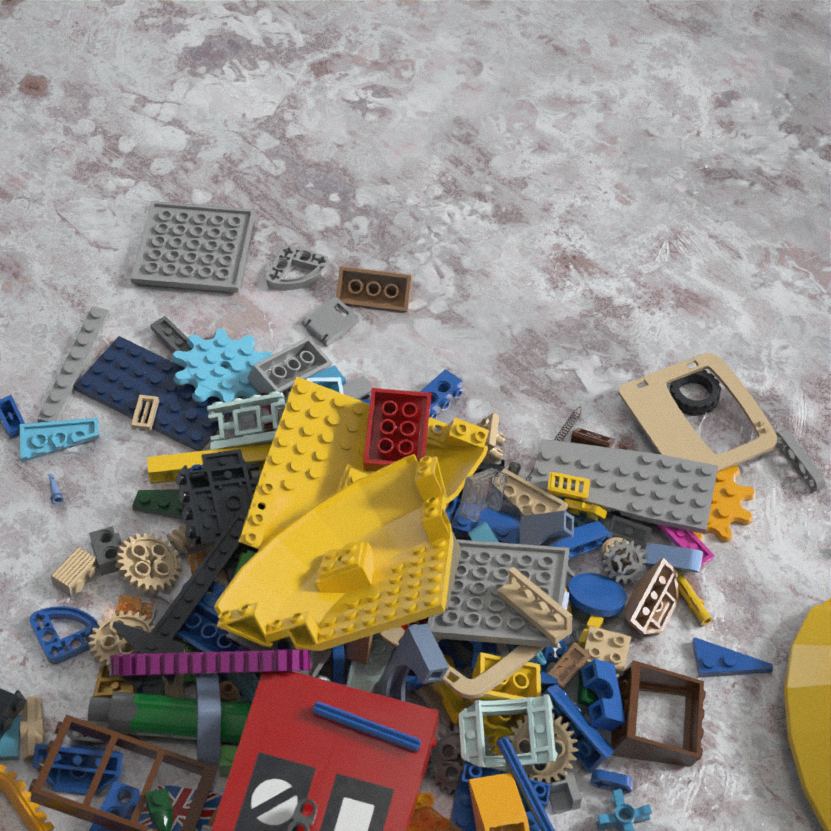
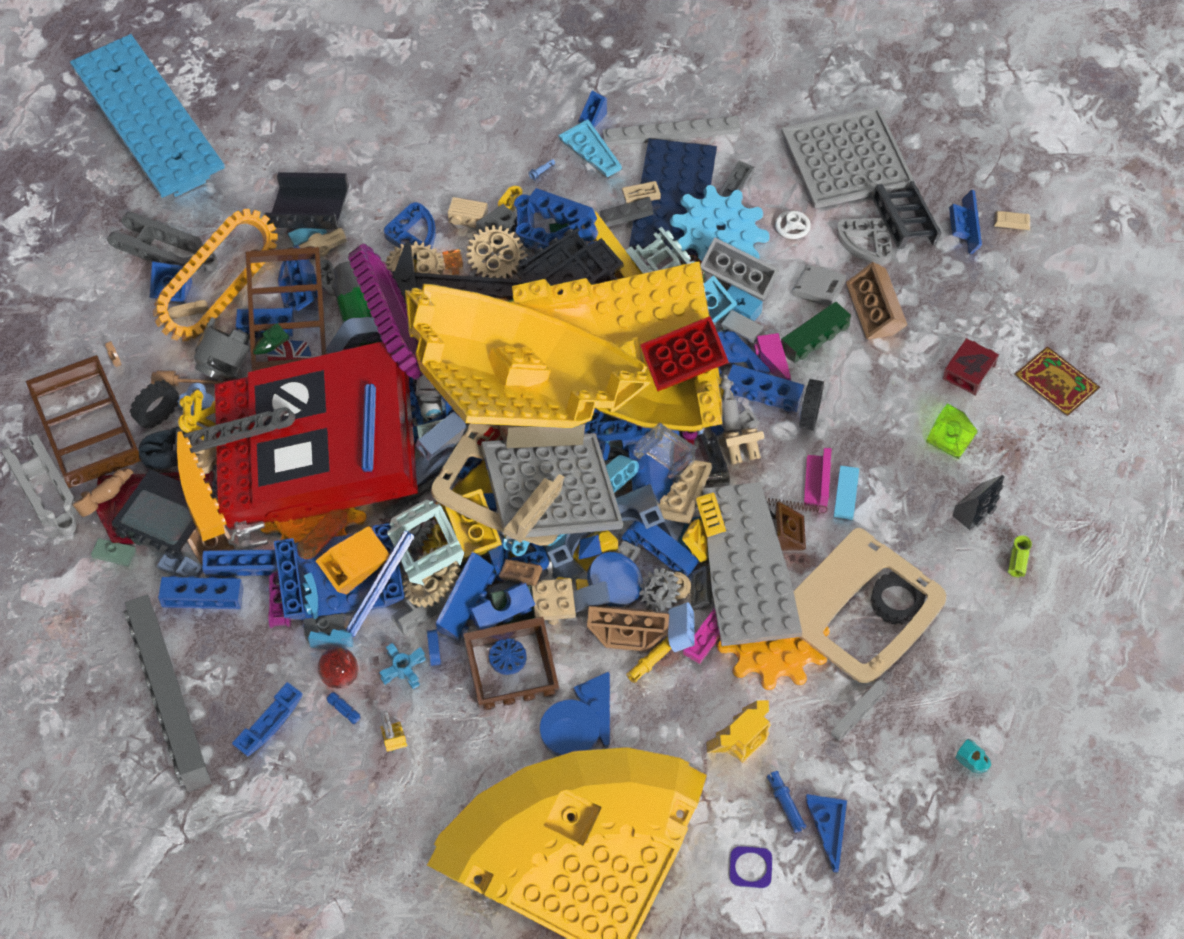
camera: 70 degrees right, 5 degrees up
none -> blue wheel [489,638,527,675]
none -> yellow beam [498,186,523,212]
none -> blue brick [514,188,598,250]
none -> blue piece [540,700,600,756]
none -> sand blue slope [573,581,610,613]
none -> dark grey plate [599,197,654,227]
none -> yellow slope [706,700,771,763]
none -> dark pink slope [754,333,791,381]
none -> white piece [775,211,810,239]
none -> dark green brick [781,301,851,363]
none -> black tyre [799,379,824,431]
none -> dark pink panel [804,448,832,507]
none -> medium azure tile [834,466,860,520]
none -> black fence [871,181,941,249]
none -> clear neon green slope [926,403,978,459]
none -> dark red panel [943,338,999,396]
none -> blue bracket [949,189,982,254]
none -> black slope [952,475,1005,530]
none -> tan tile [994,211,1030,230]
none -> lime piece [1008,535,1032,578]
none -> sticker [1014,346,1101,416]

